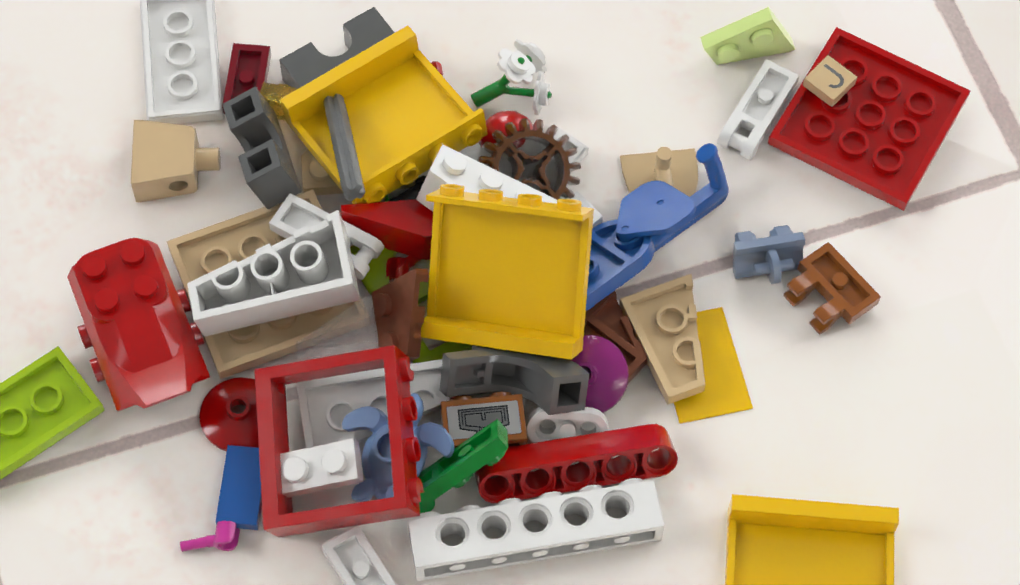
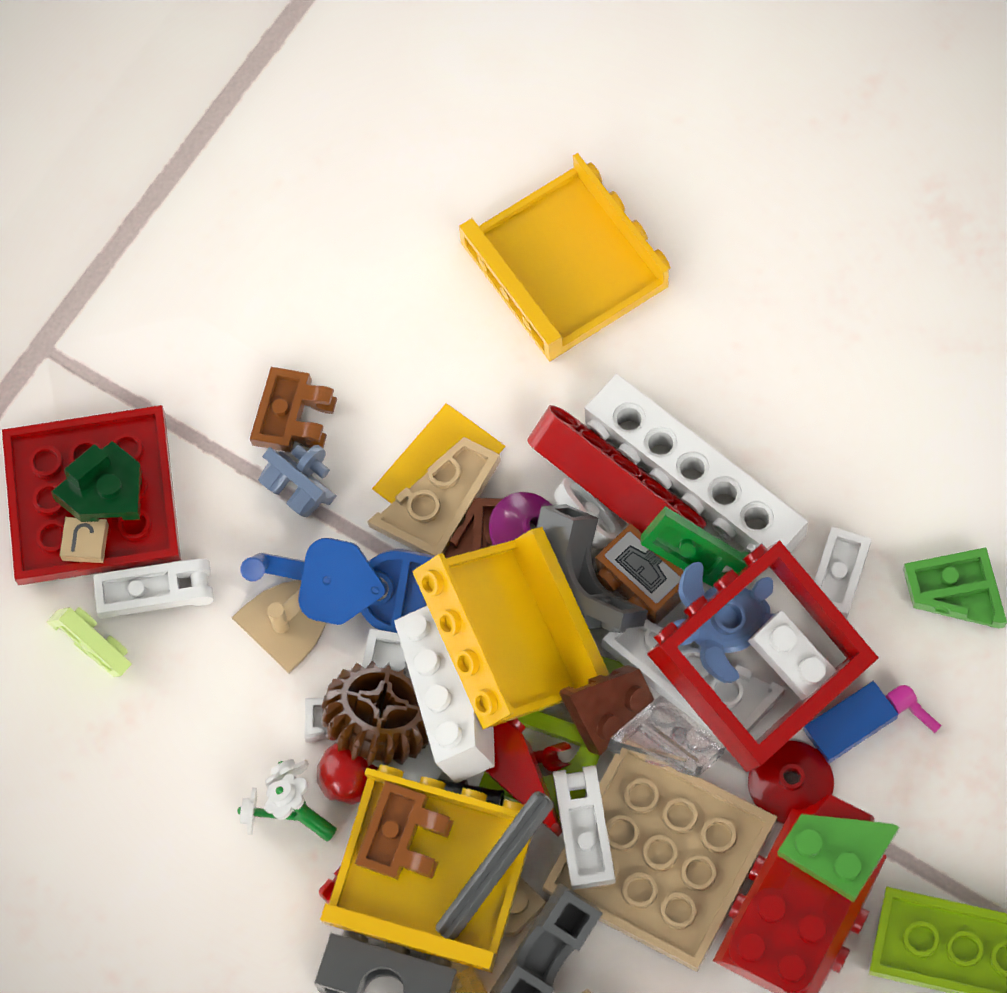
camera: 120 degrees left, 5 degrees up
white wedge [187,210,361,337] -> none
none -> dark green plate [51,441,142,522]
none -> dark orange plate [355,781,454,880]
none -> bright green wing [777,814,899,902]

